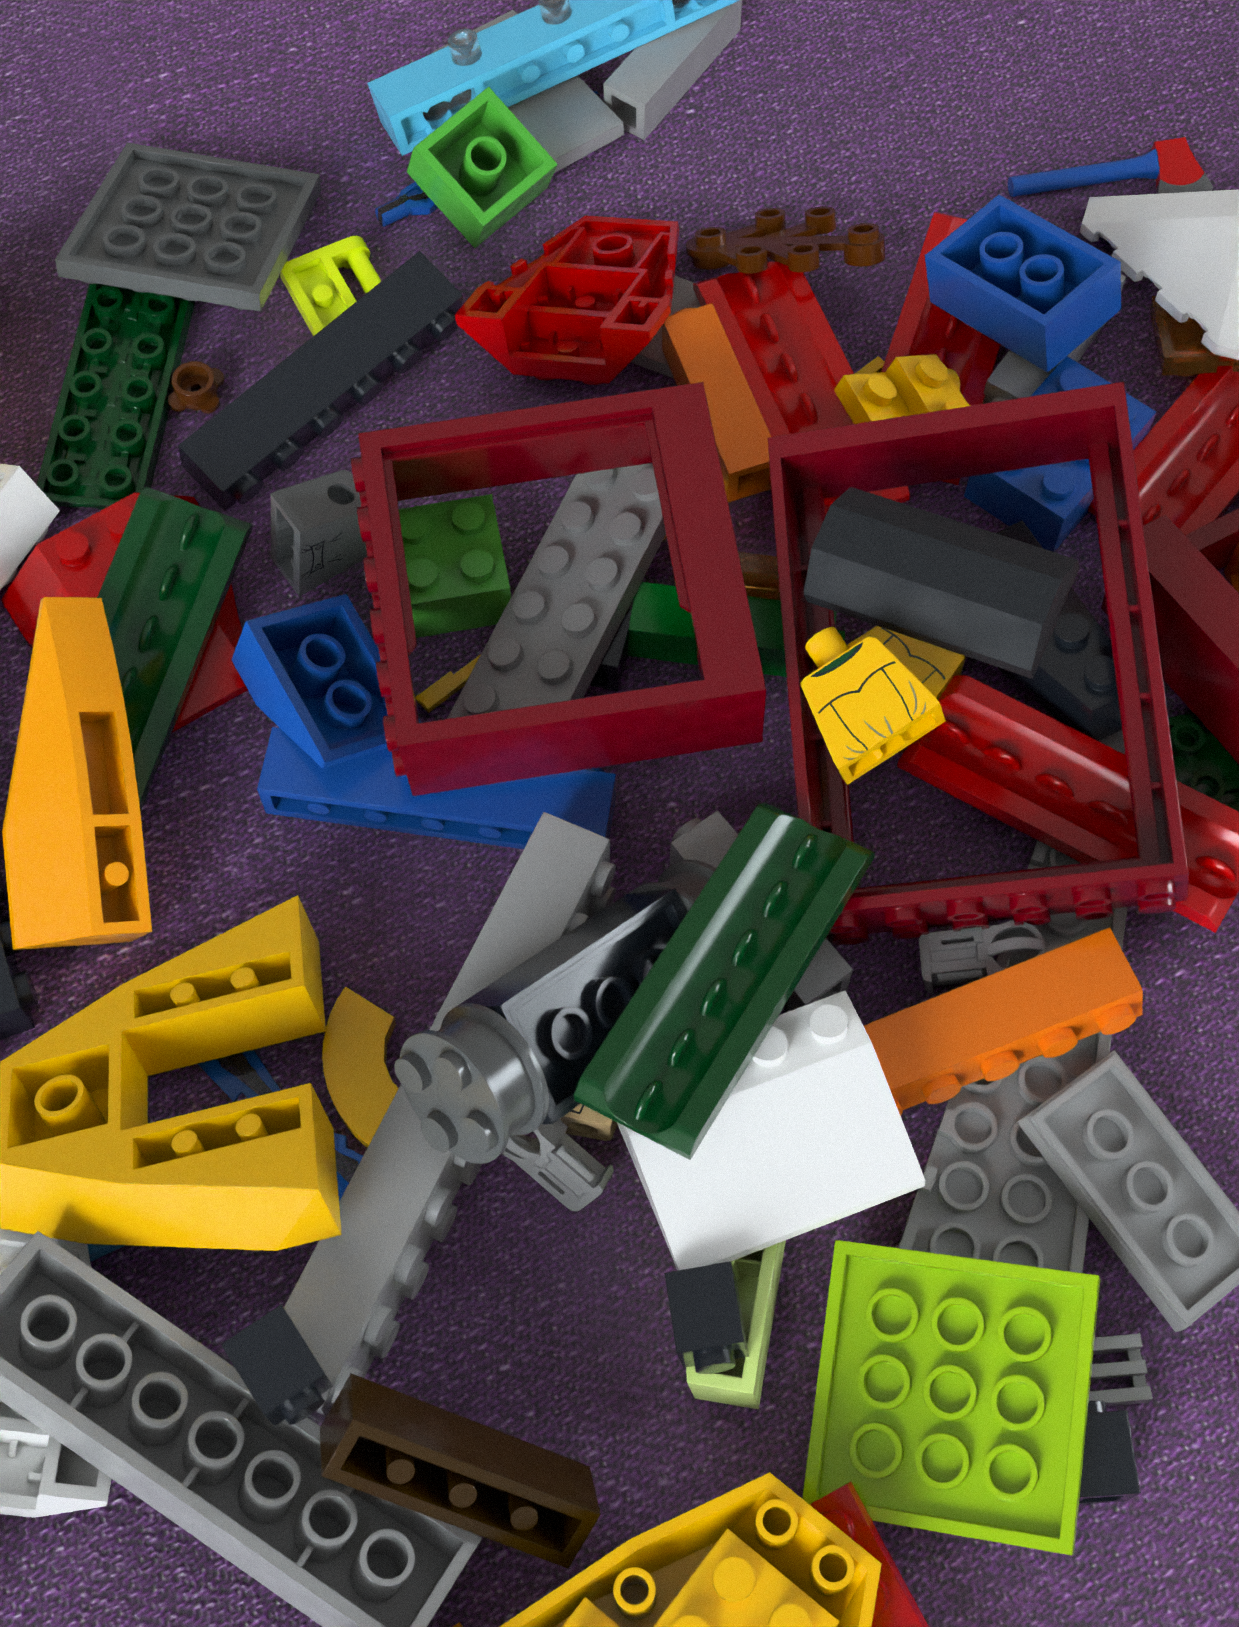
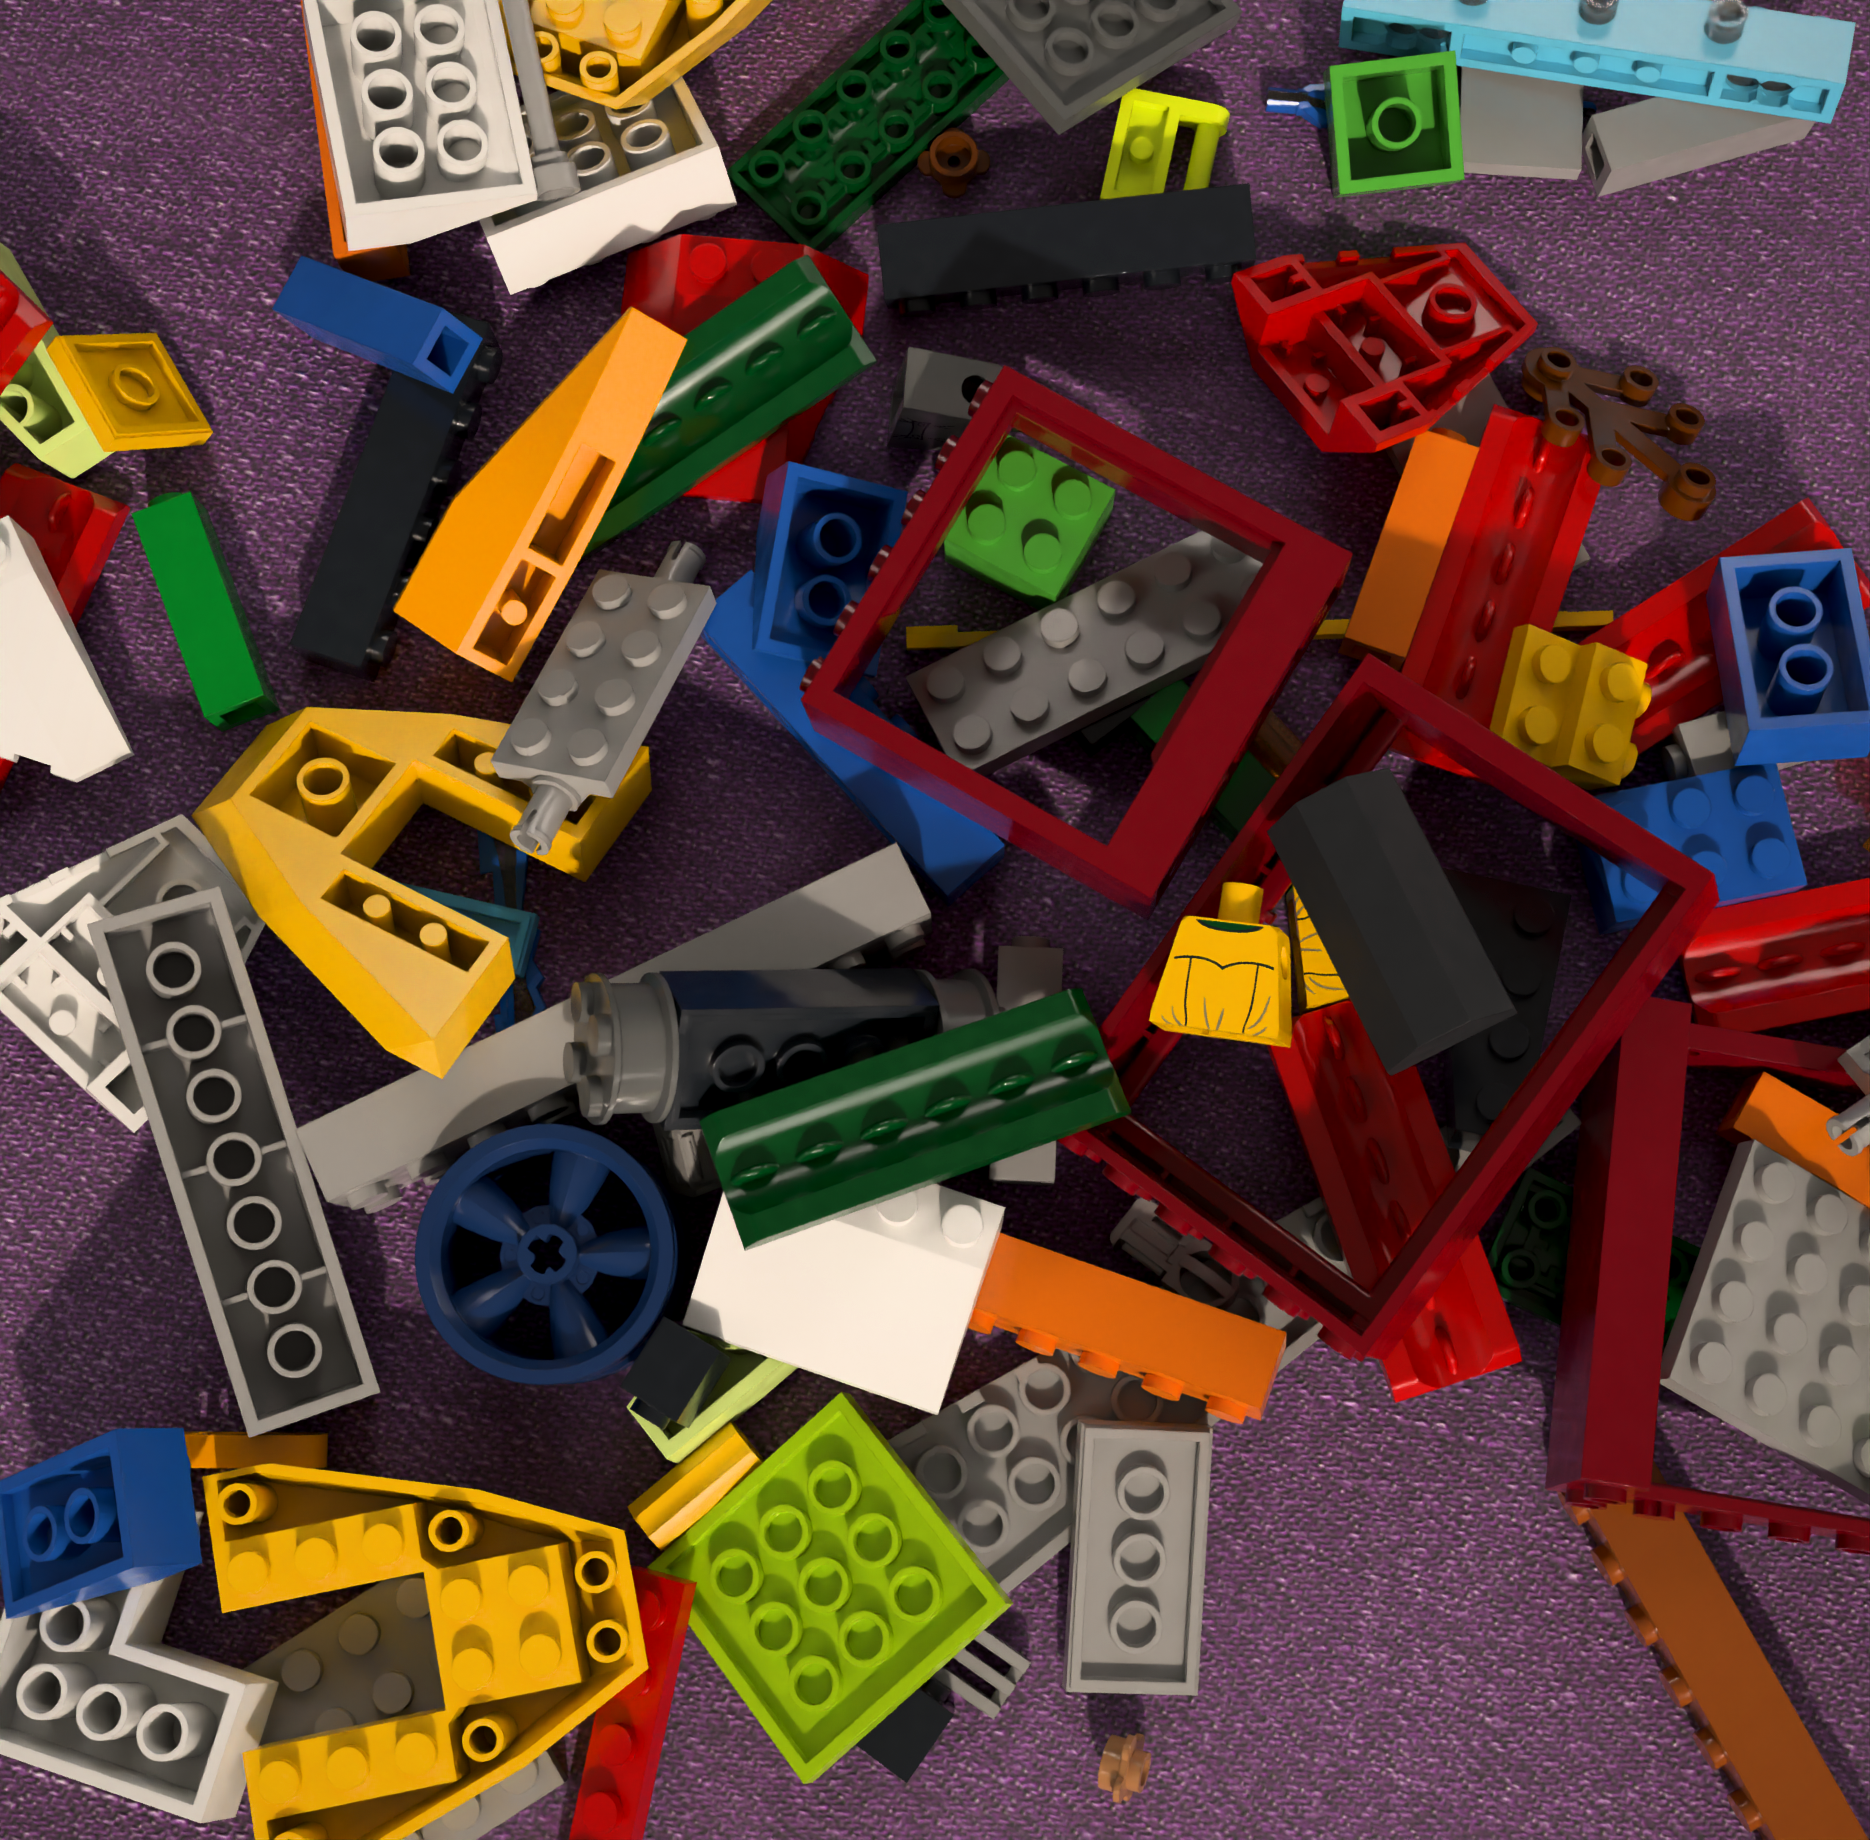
camera: 45 degrees right, 15 degrees up
black brick [221,1305,333,1426] -> none
dark brown brick [320,1373,601,1569] -> none
yellow tile [322,986,399,1148] -> none
none -> dark blue wheel [415,1124,691,1385]
none -> light grey plate [490,541,717,855]
none -> yellow axle [628,1421,765,1551]

